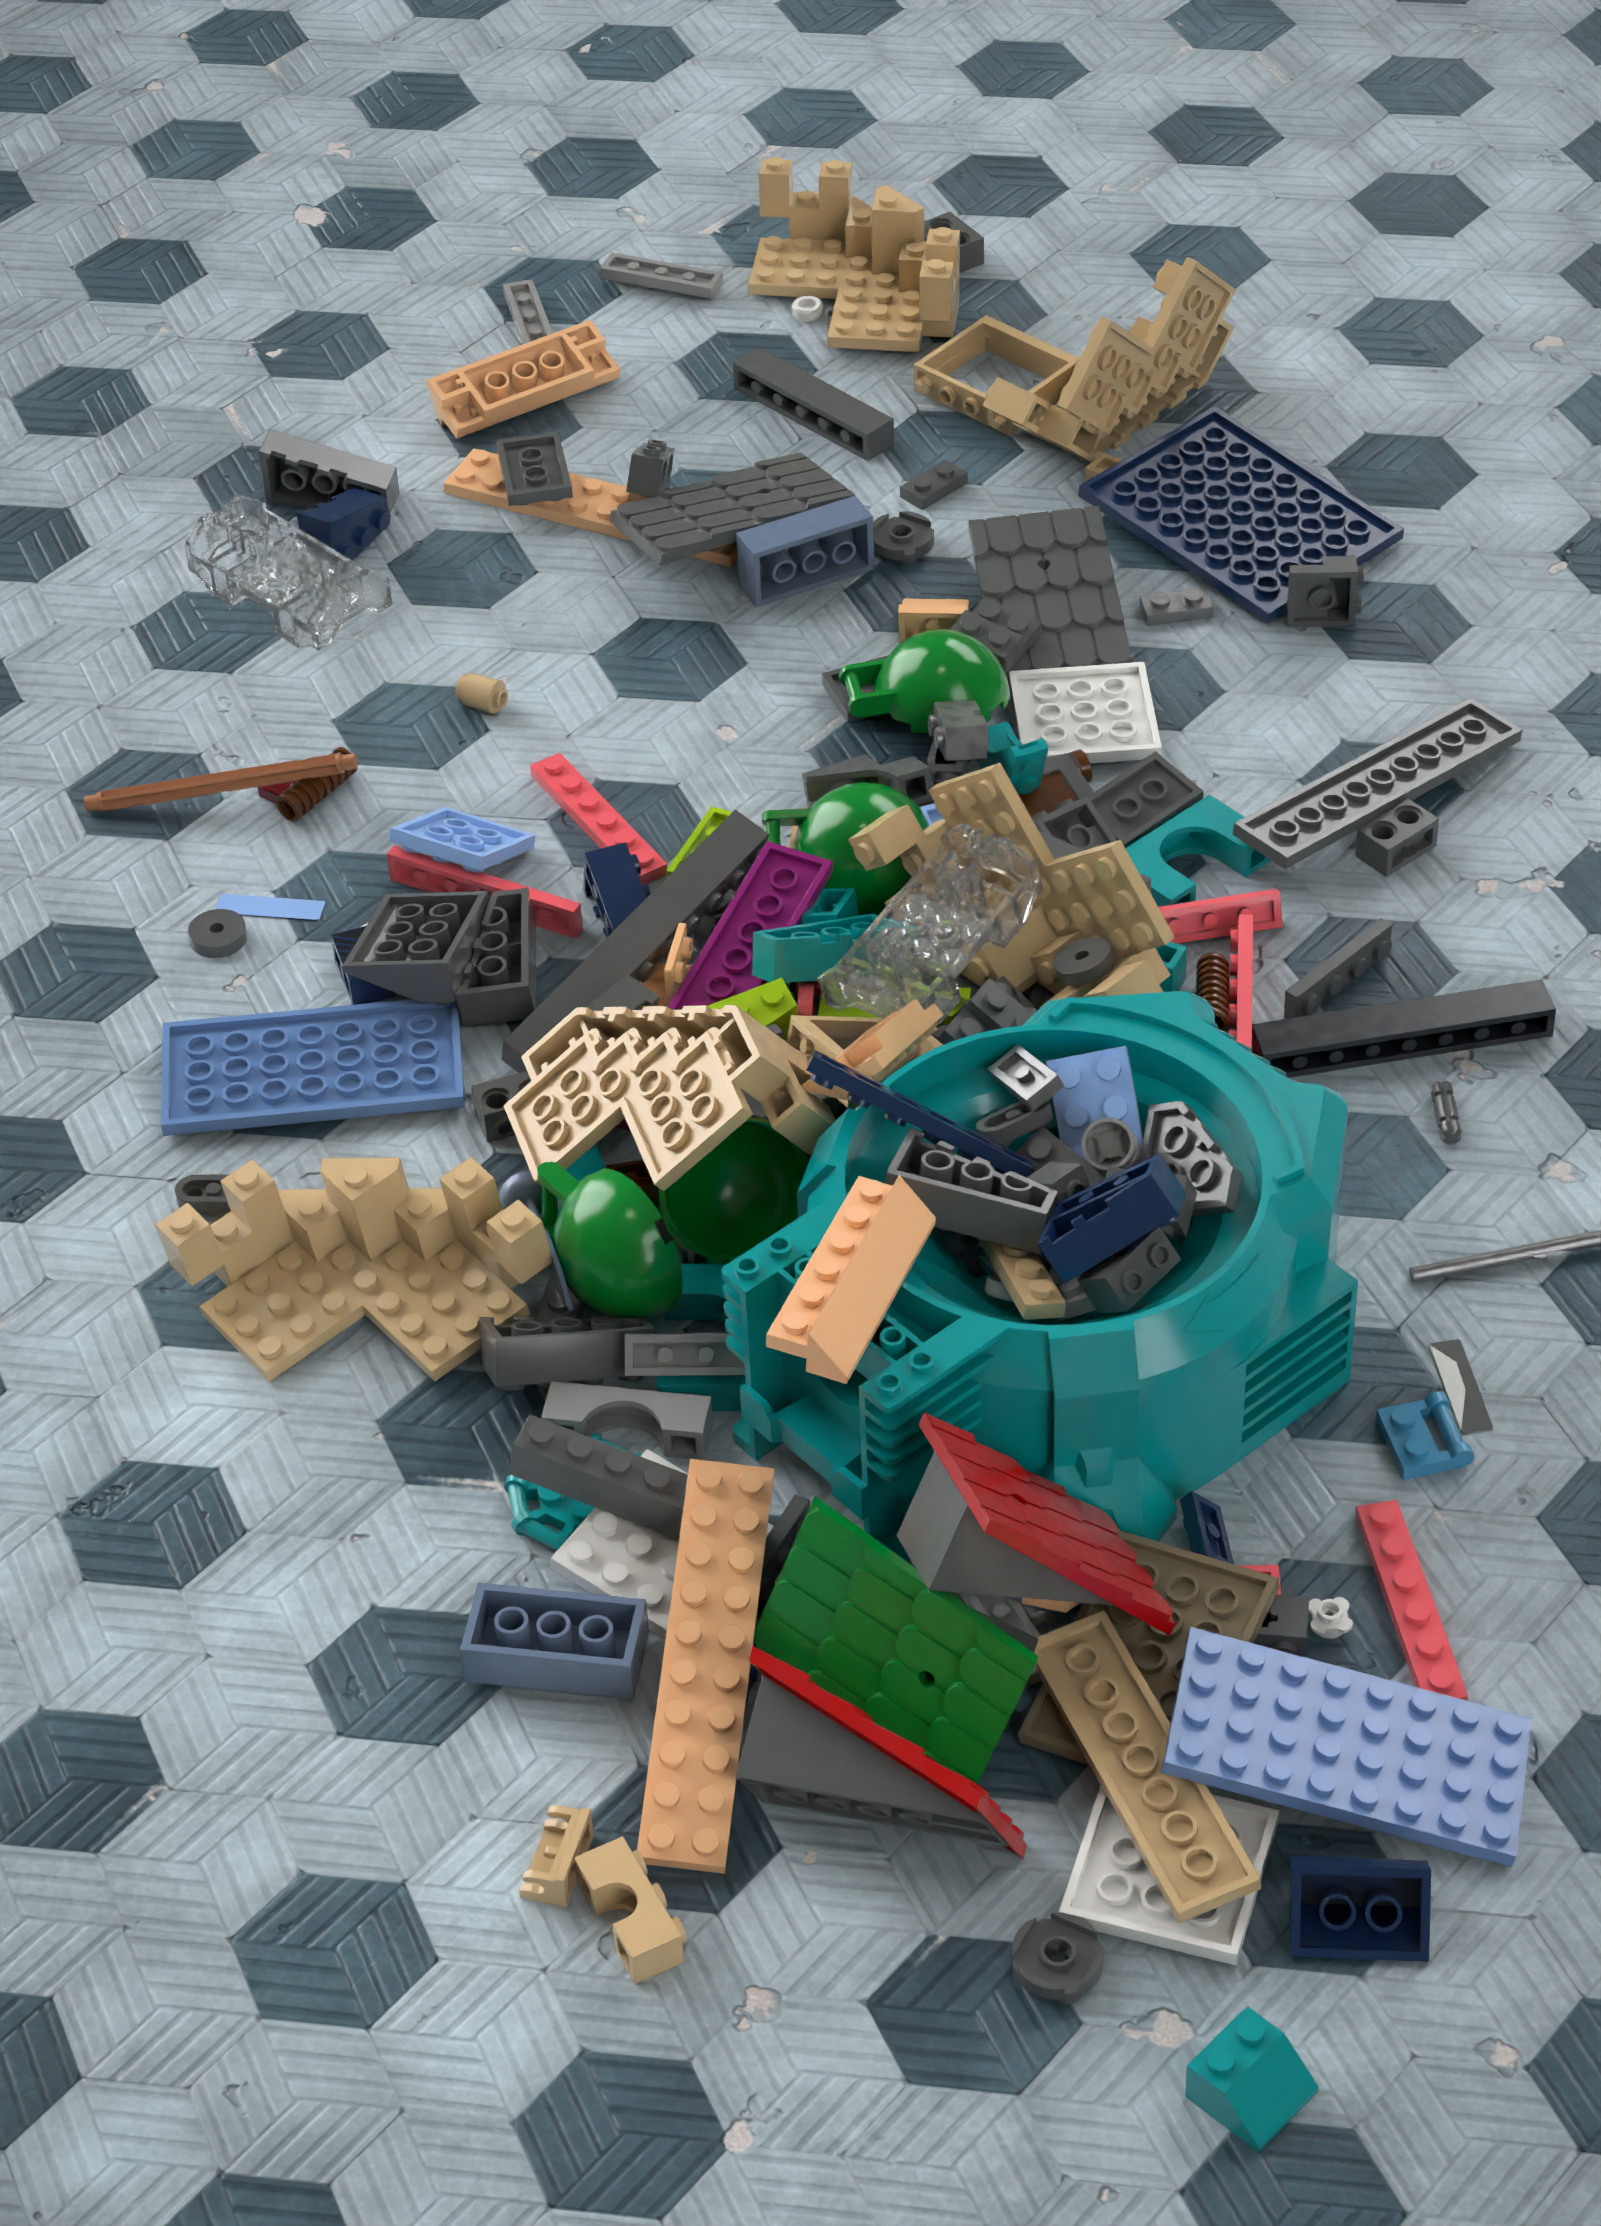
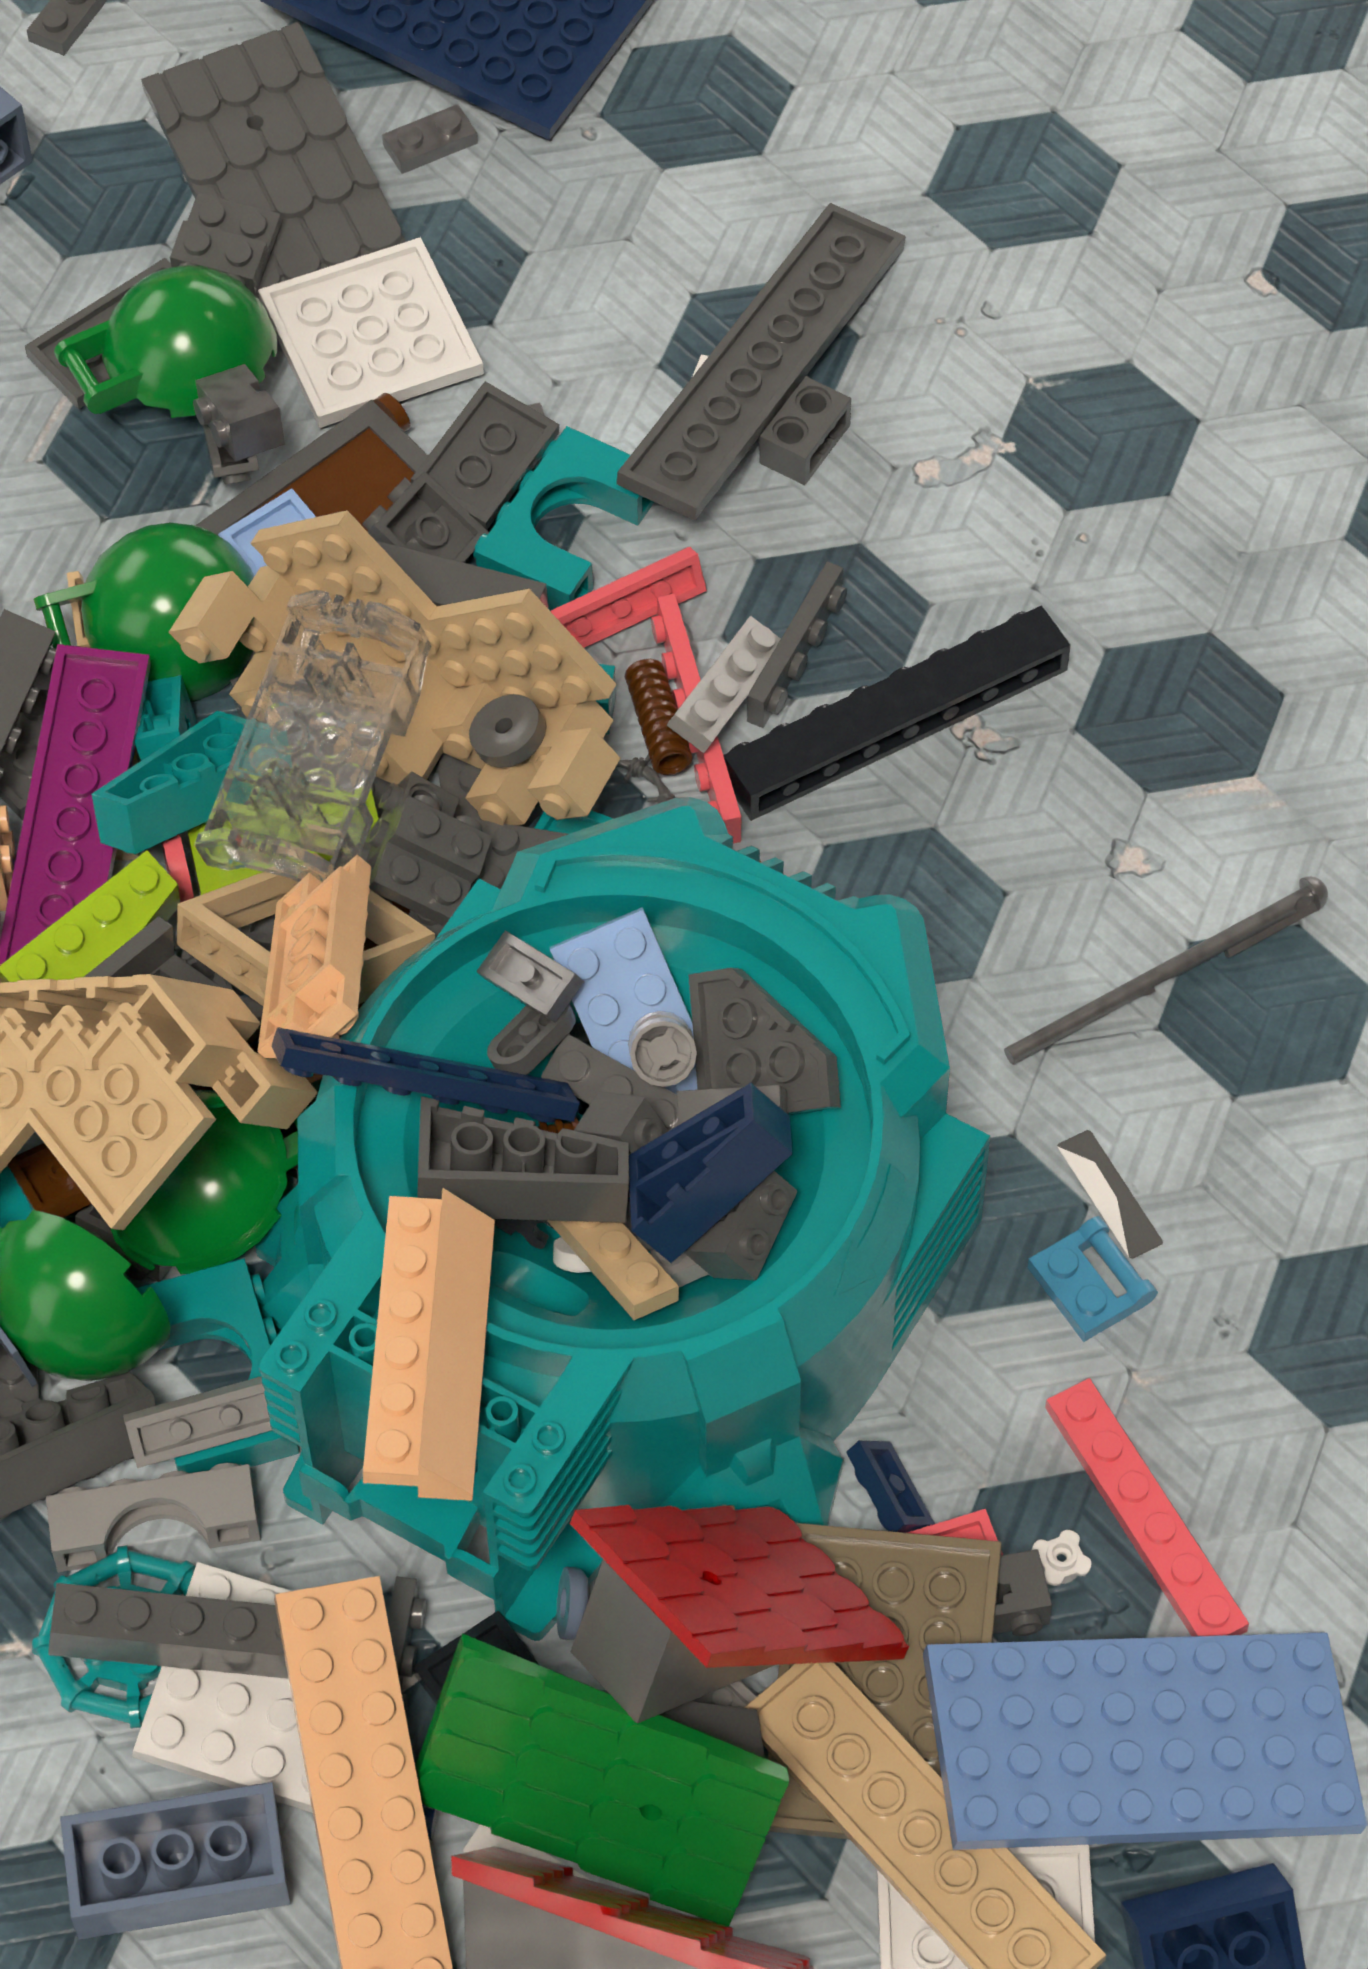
camera: 20 degrees left, 15 degrees up
dark grey arch [802,754,933,807] -> none
dark grey plate [873,511,934,566] -> none
light nougat bracket [898,598,969,644] -> none
teal arch [977,721,1048,794] -> none
dark grey plate [1286,556,1364,627] -> none
dark grey axle [1431,1081,1462,1144] -> none
none -> light grey plate [667,616,781,753]

